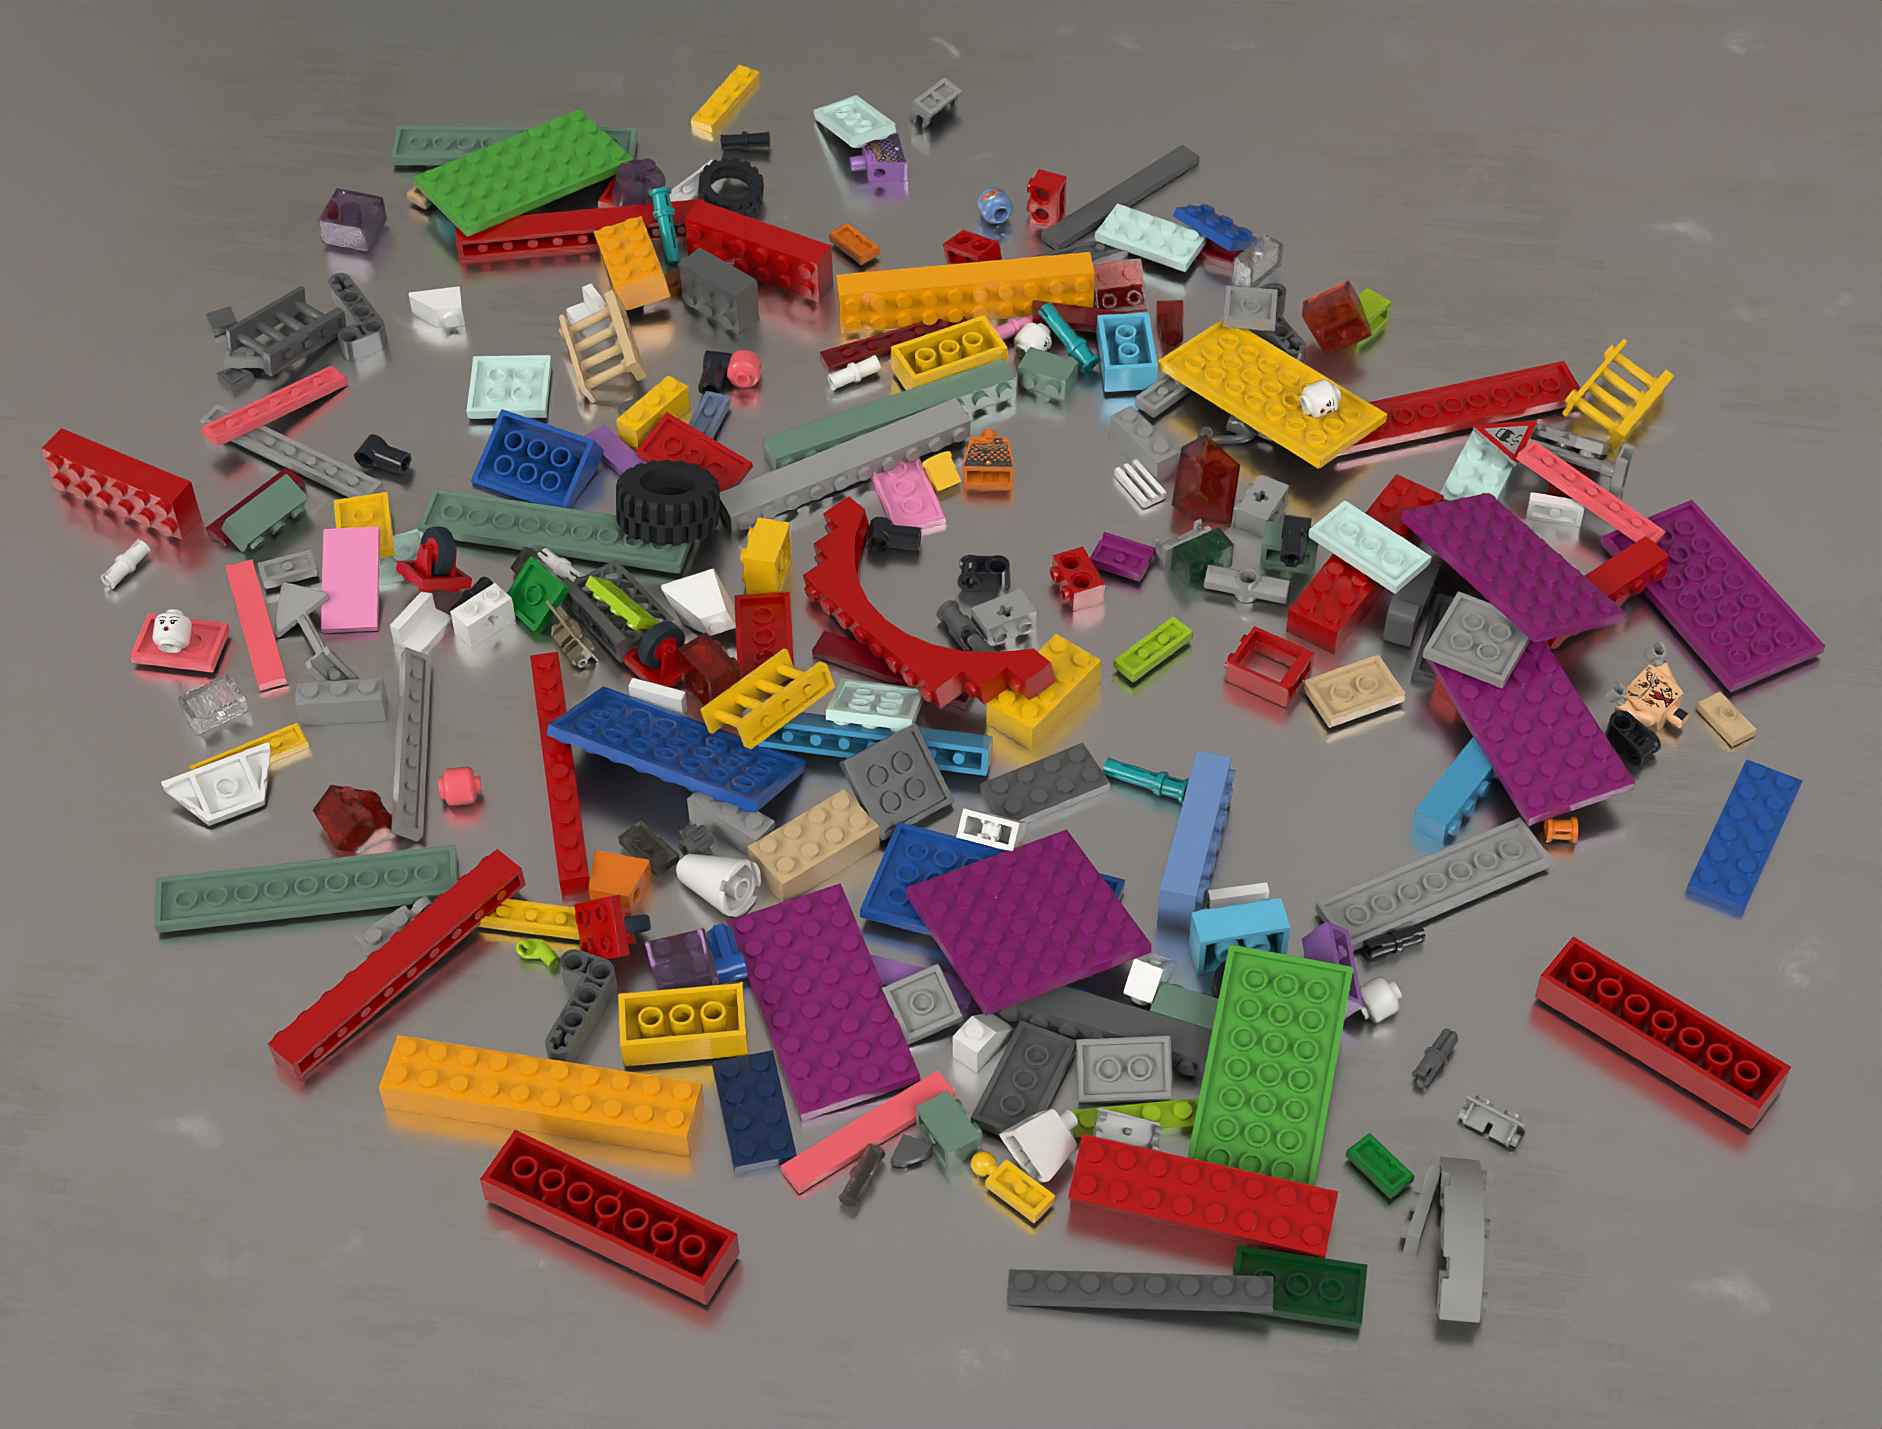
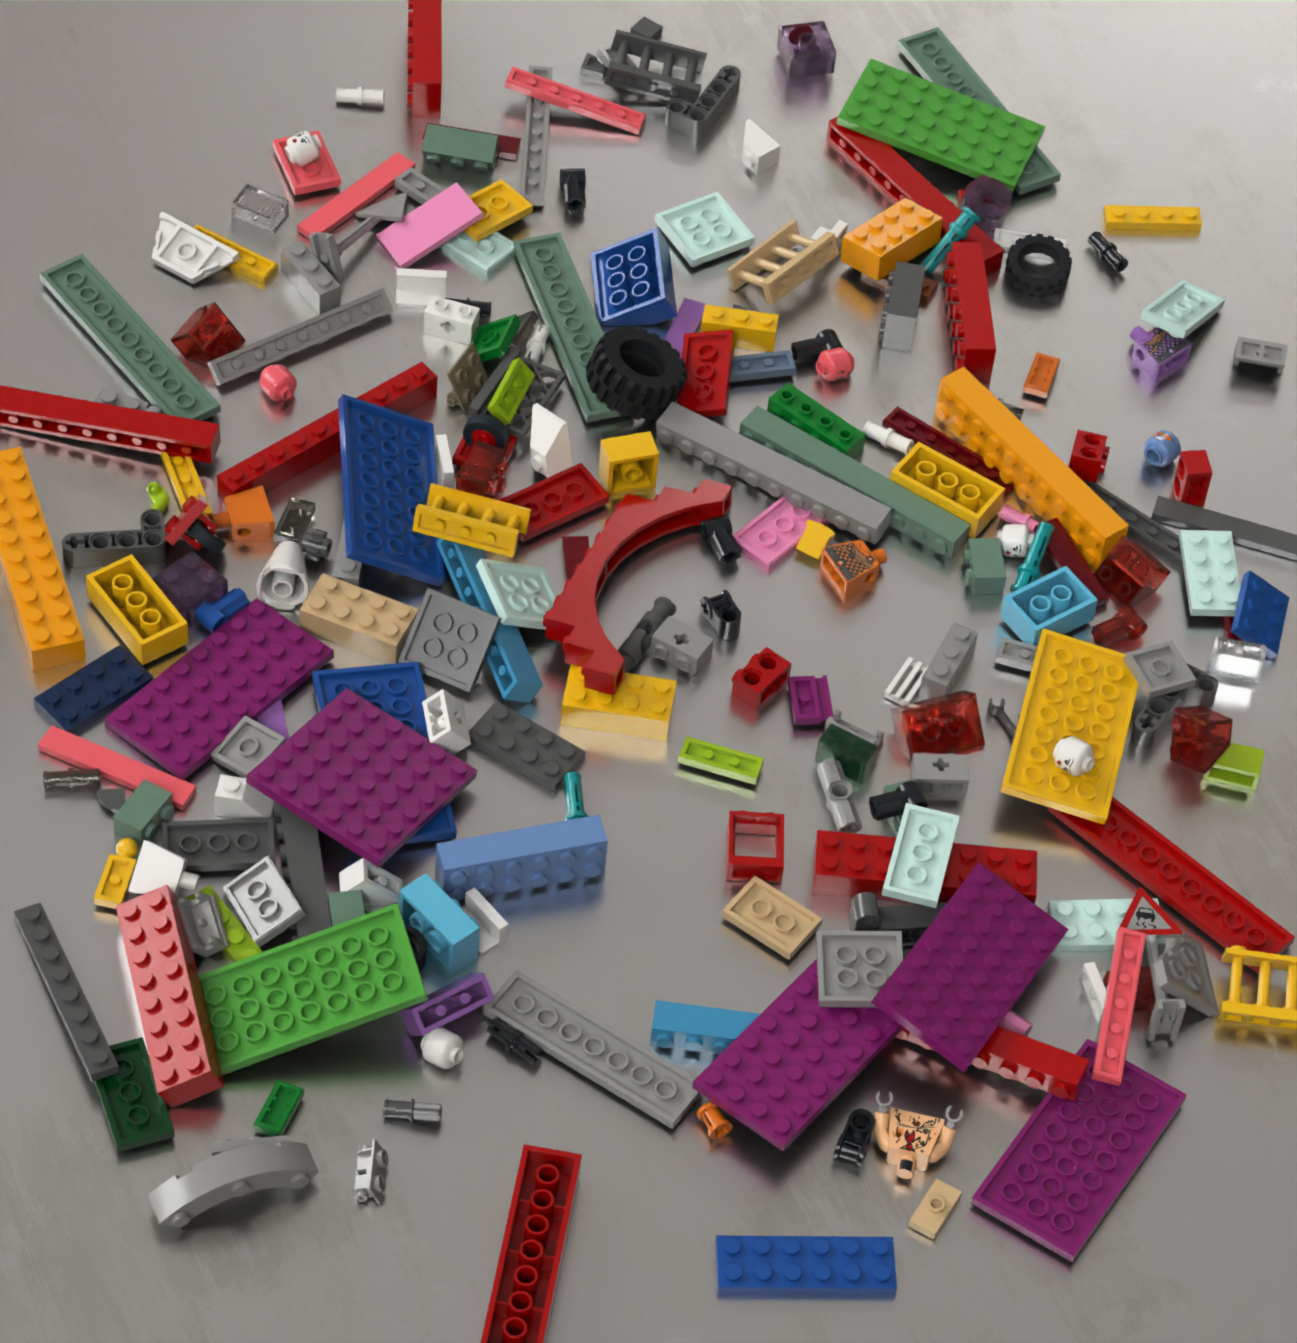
camera: 55 degrees right, 0 degrees up
plate [396,526,472,593] -> none
none -> green brick [767,383,866,459]

